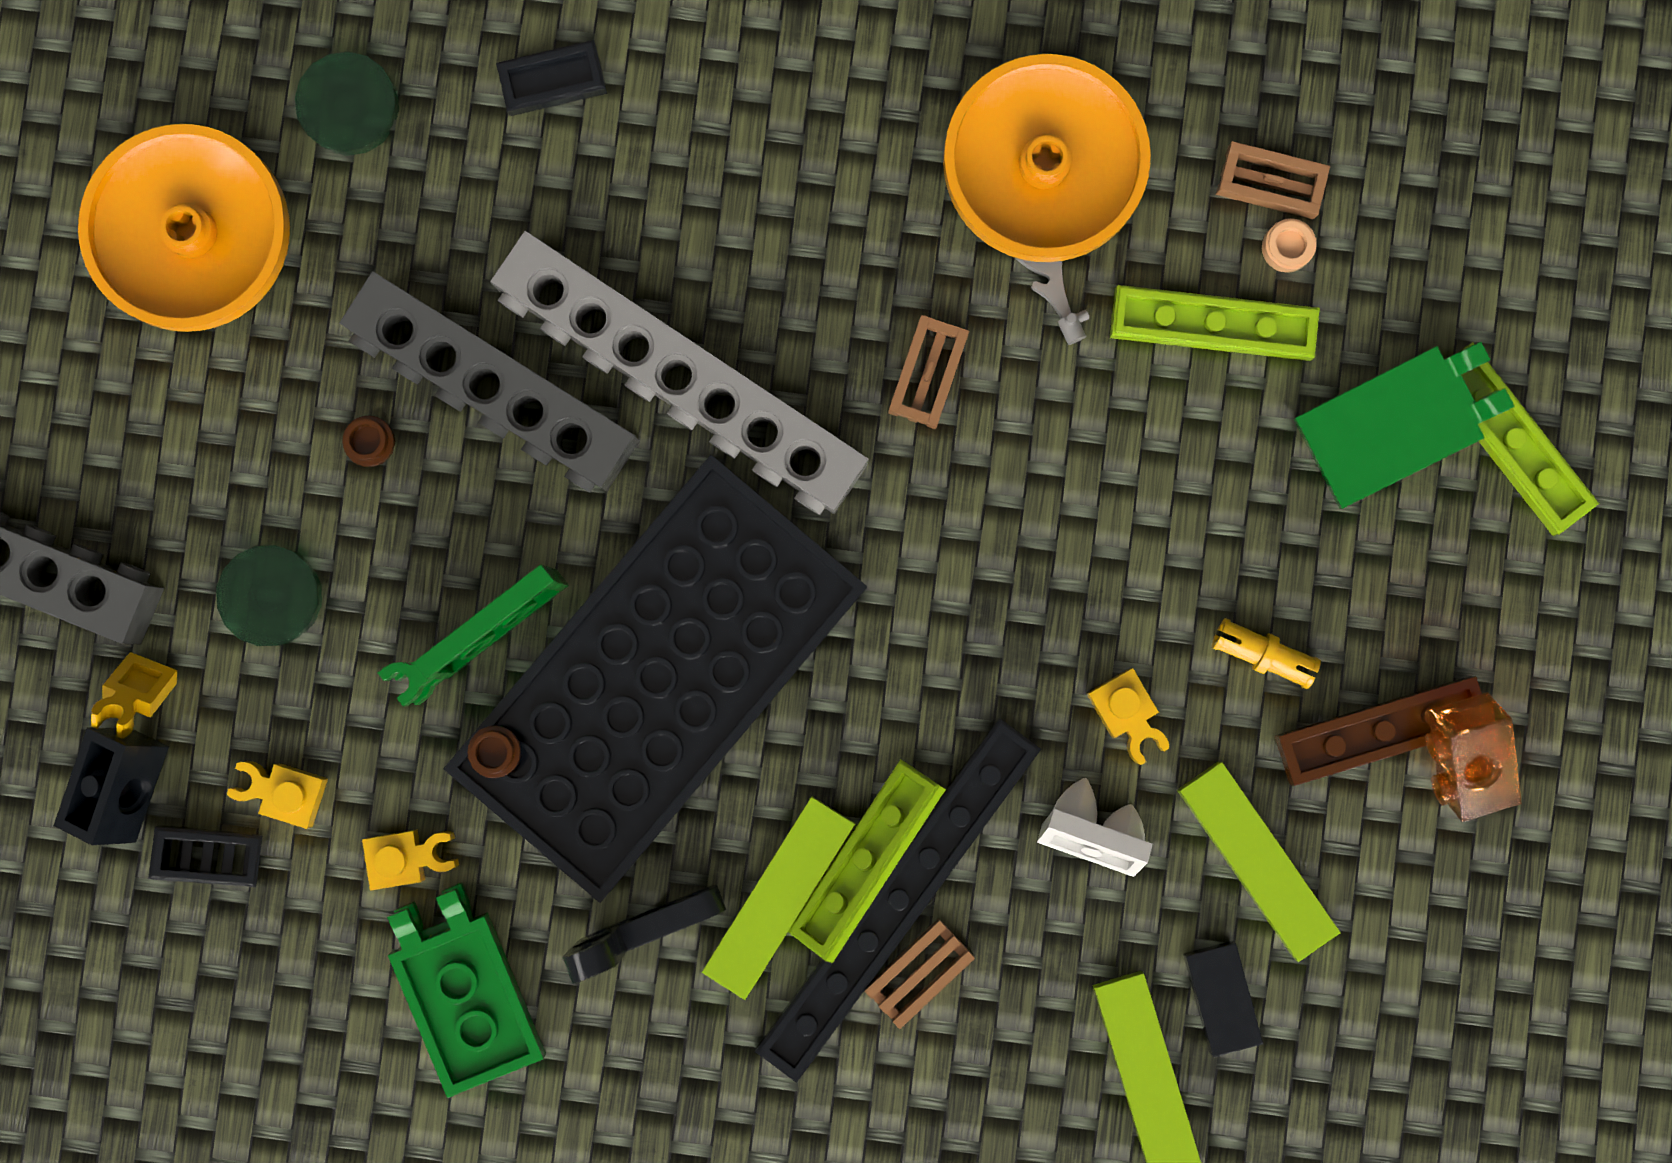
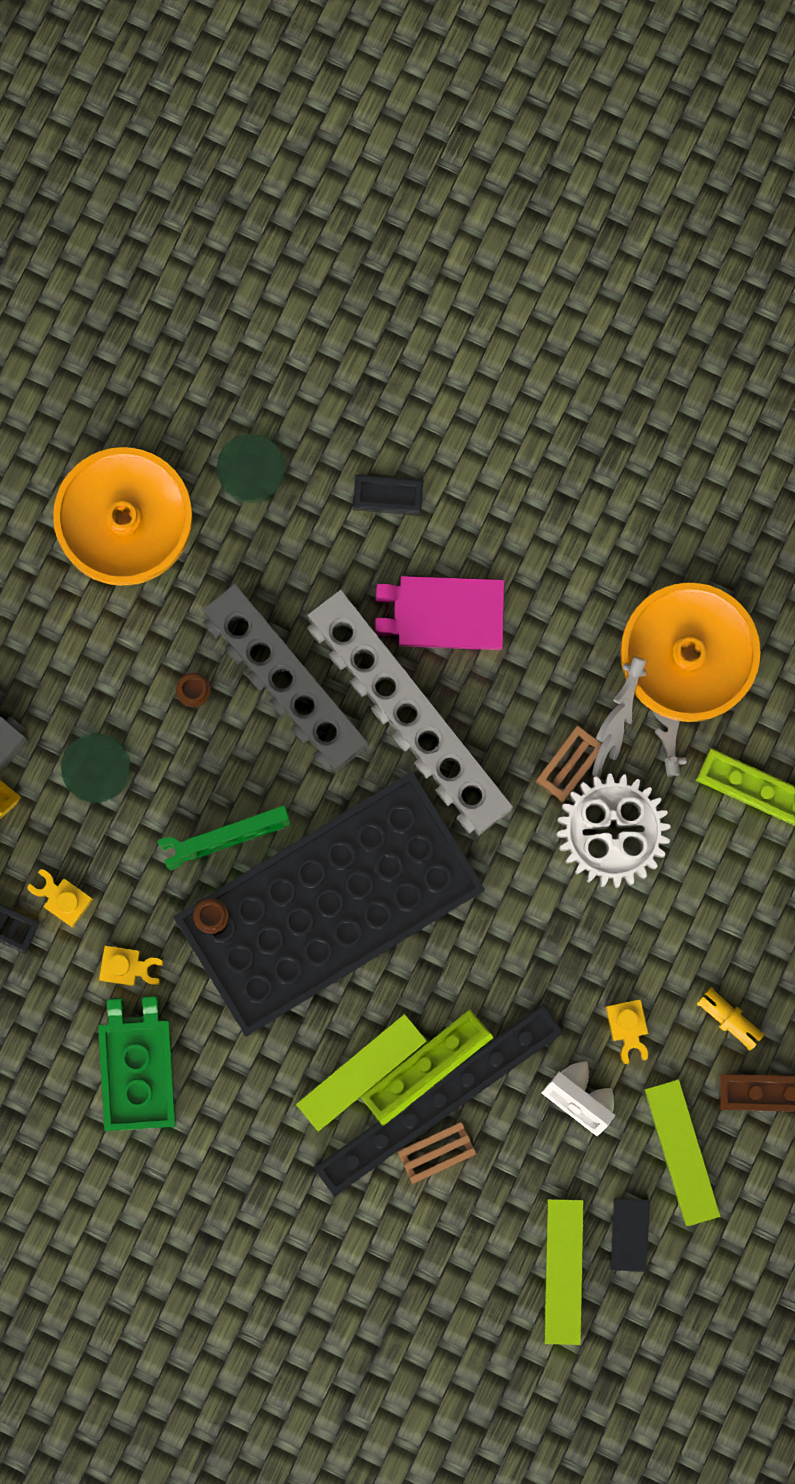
camera: 10 degrees right, 5 degrees down
black beam [562,885,726,983] -> none
none -> dark pink tile [375,576,504,650]
none -> white gear [557,774,671,888]
none -> light grey piece [592,656,647,778]

